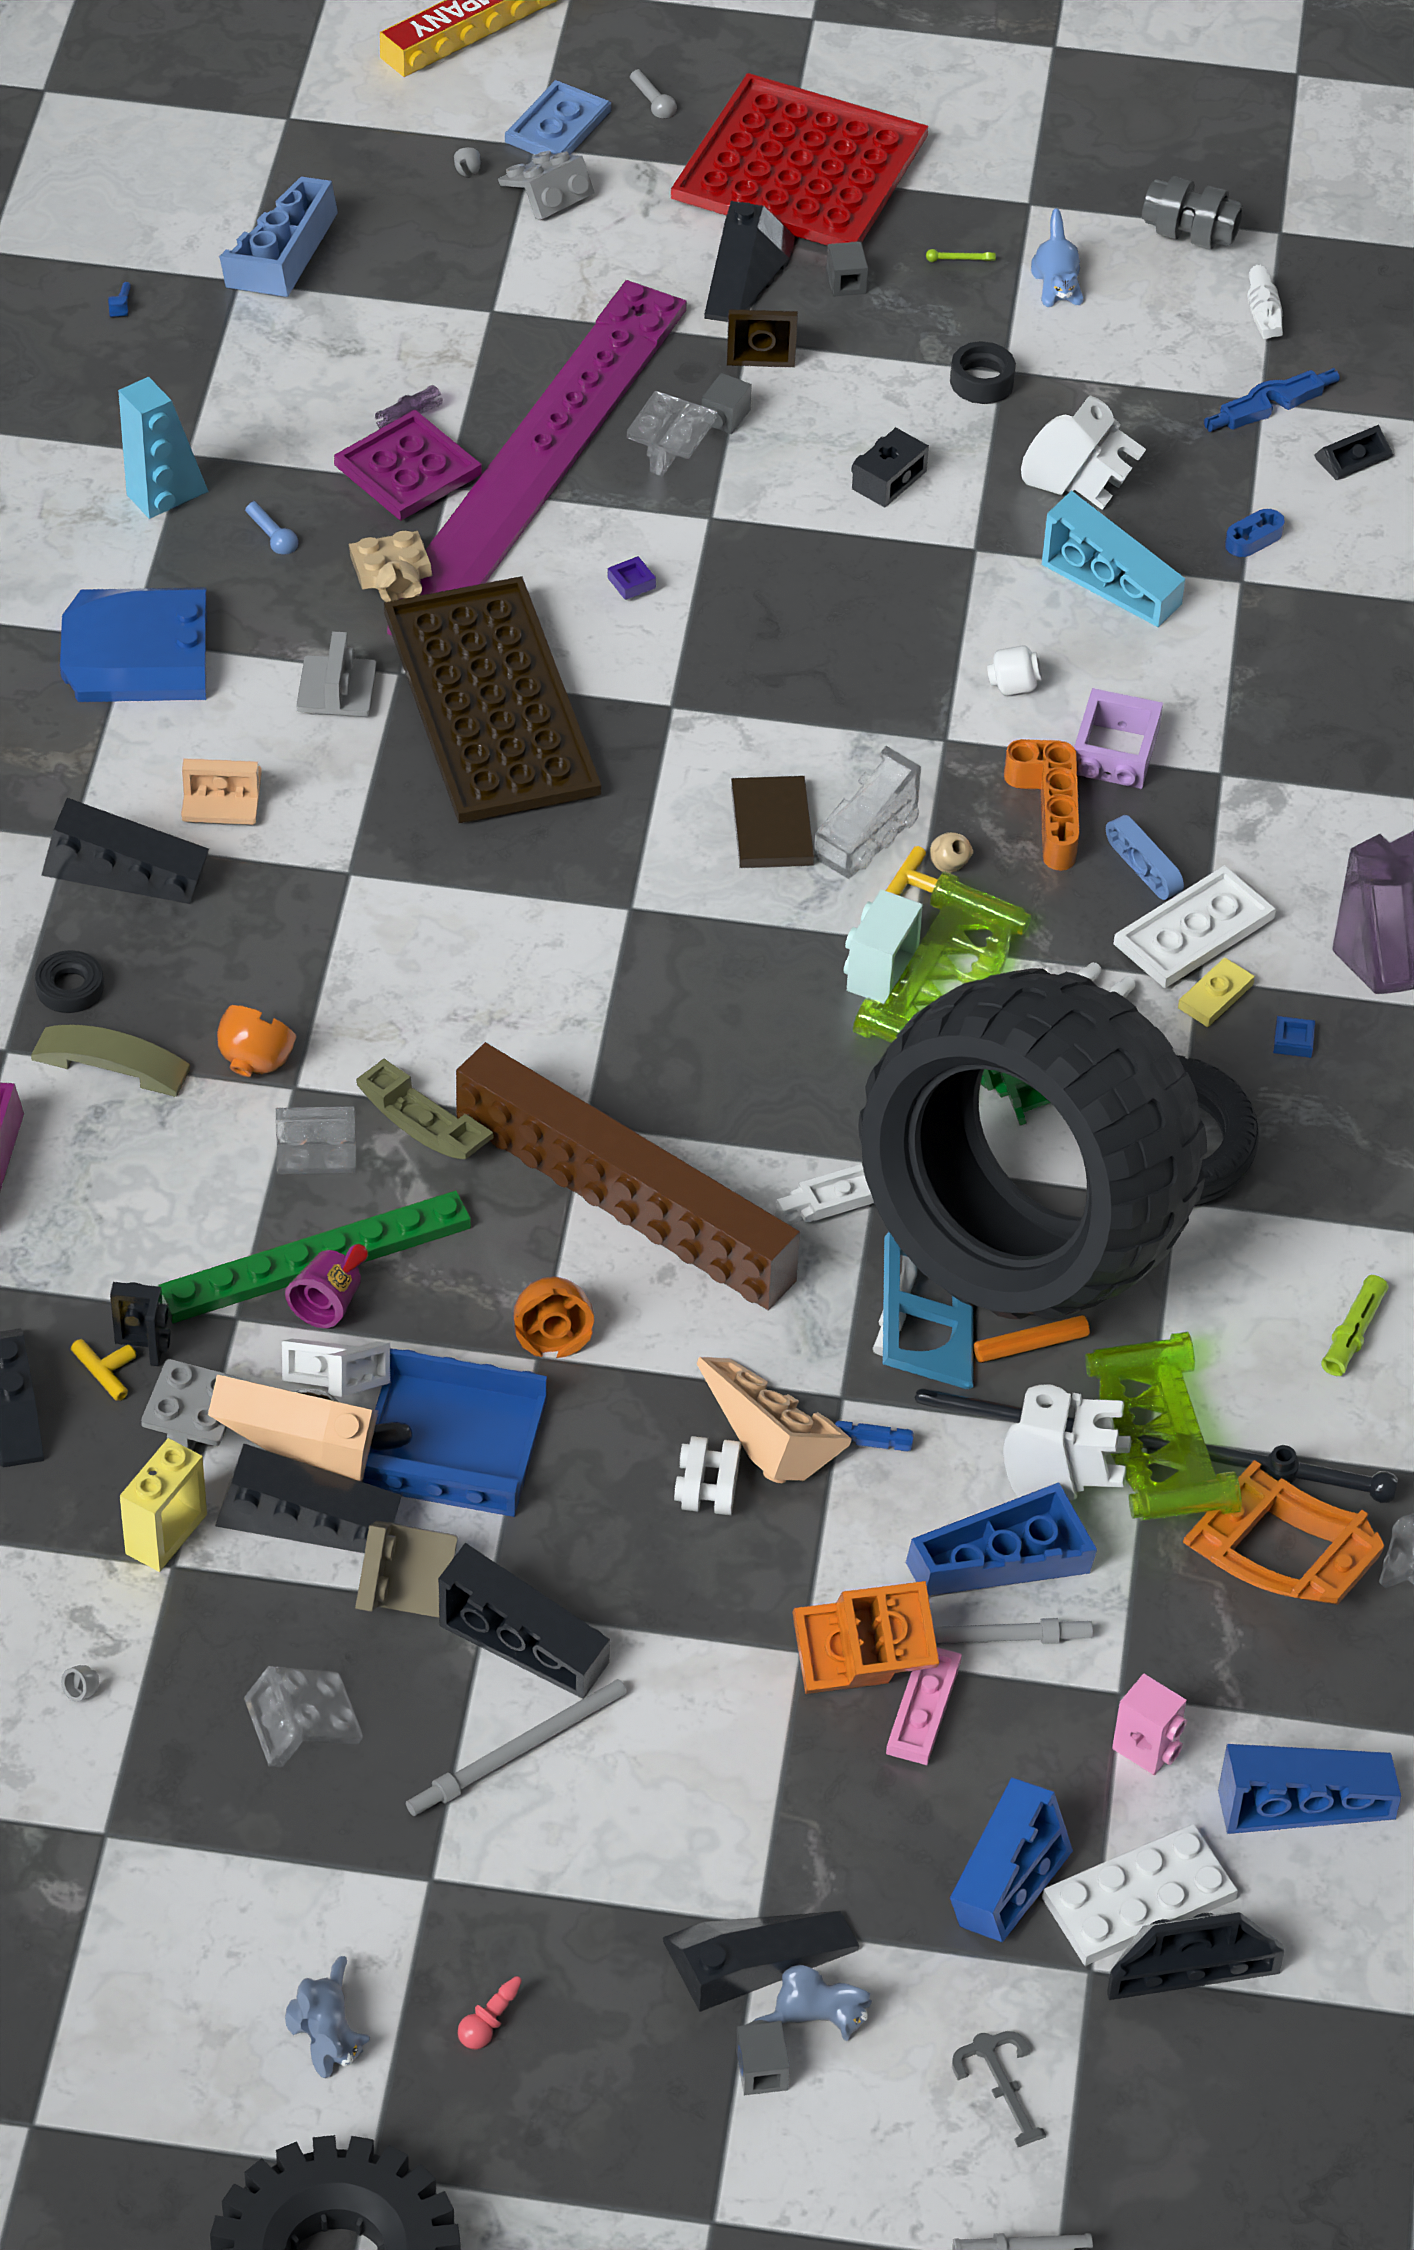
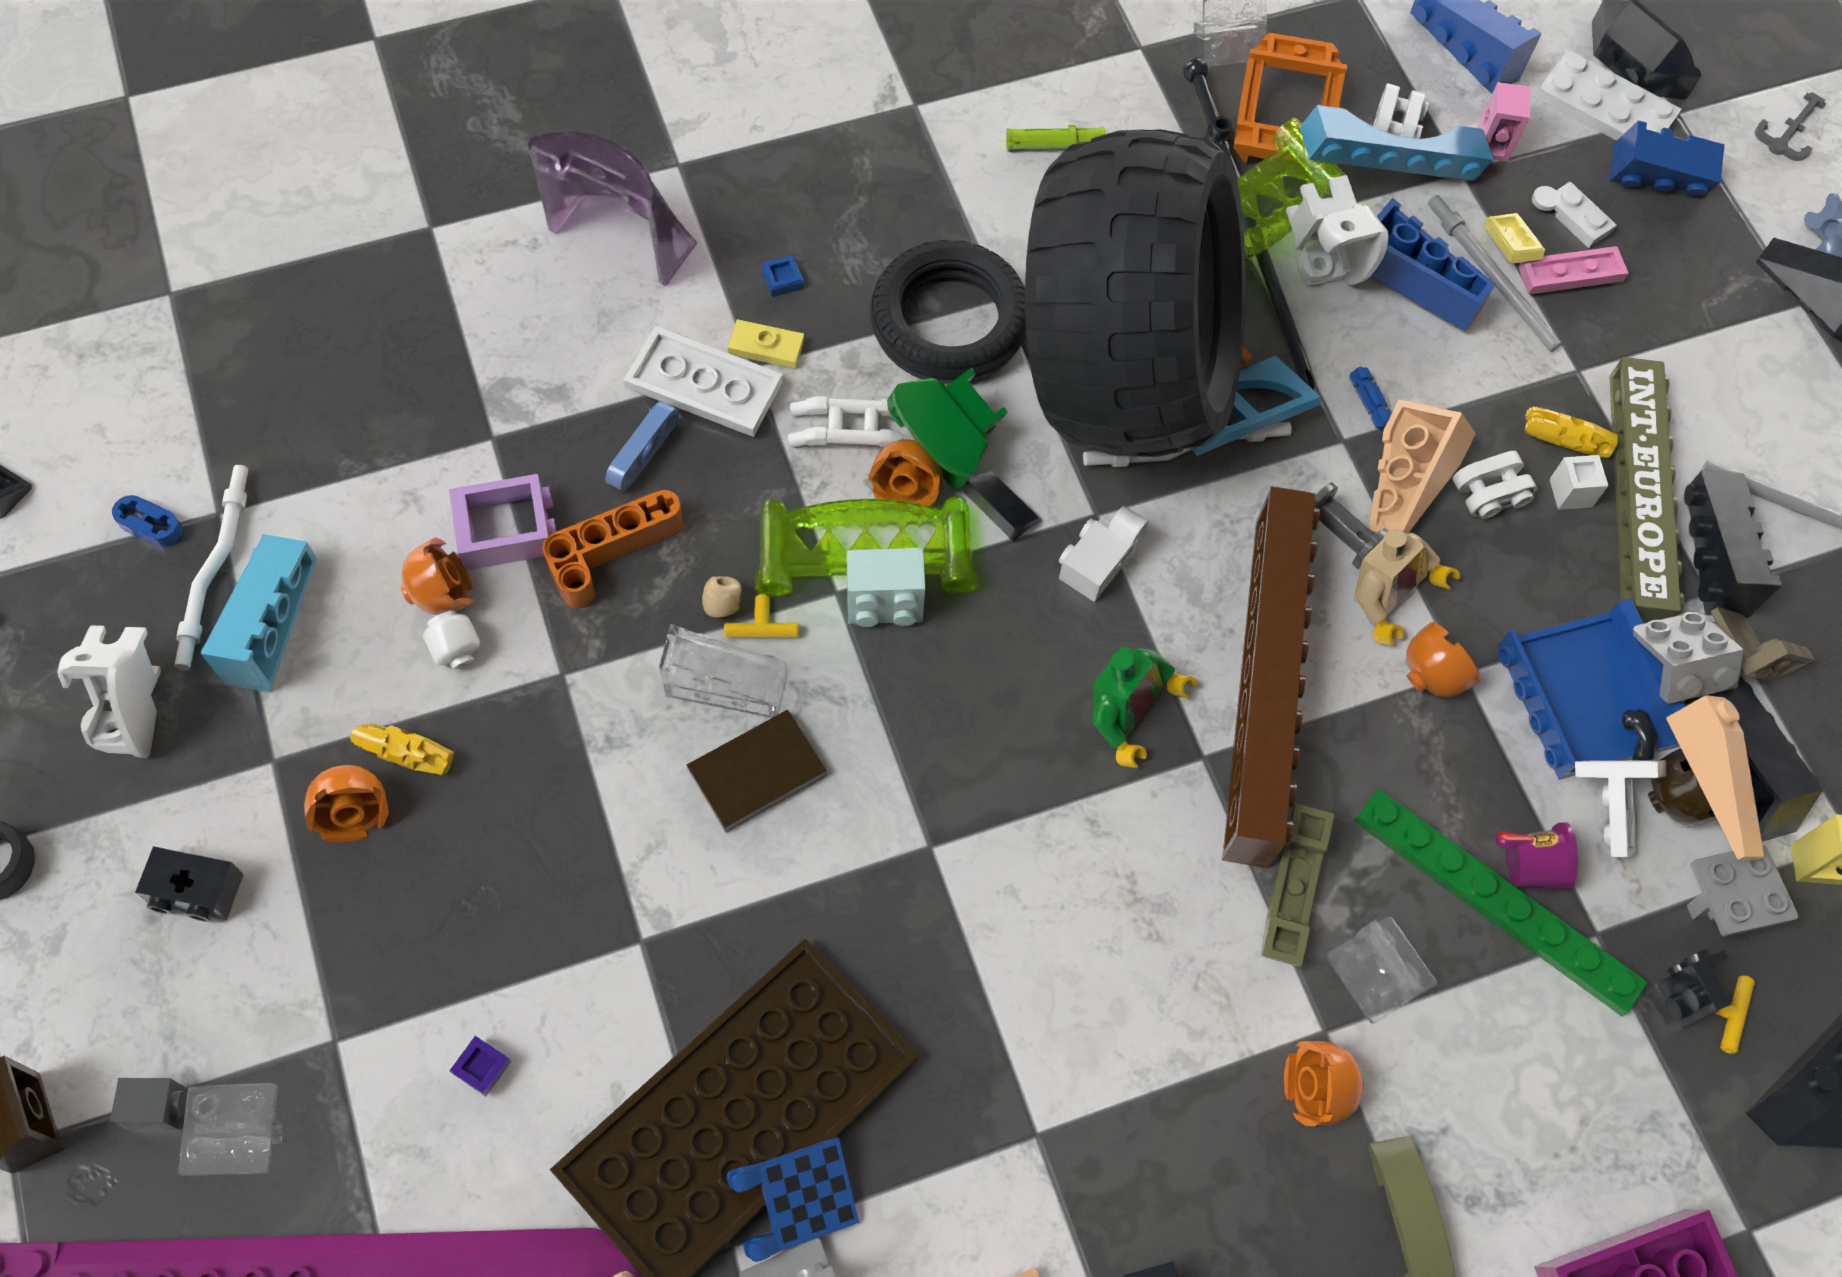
camera: 120 degrees left, 15 degrees up
white hinge [775,1164,874,1224] -> none
orange bracket [792,1581,939,1694] -> none
none -> white bar [174,465,249,671]
none -> orange cylinder [304,765,389,843]
none -> yellow hinge [349,723,454,775]
none -> orange cylinder [401,537,474,615]
none -> blue flag [727,1137,859,1262]
none -> white hinge [1059,505,1149,602]
none -> green torso [1092,647,1197,768]
none -> dark azure arch [1299,105,1494,181]
none -> dark grey hose [1314,482,1388,569]
none -> tan torso [1354,529,1460,646]
none -> white brick [1373,83,1429,139]
none -> light yellow plate [1484,213,1545,264]
none -> yellow hinge [1525,407,1618,458]
none -> white hinge [1532,182,1617,248]
none -> white panel [1550,455,1608,510]
none -> olive brick [1609,357,1684,624]
none -> light grey bracket [1633,612,1744,704]

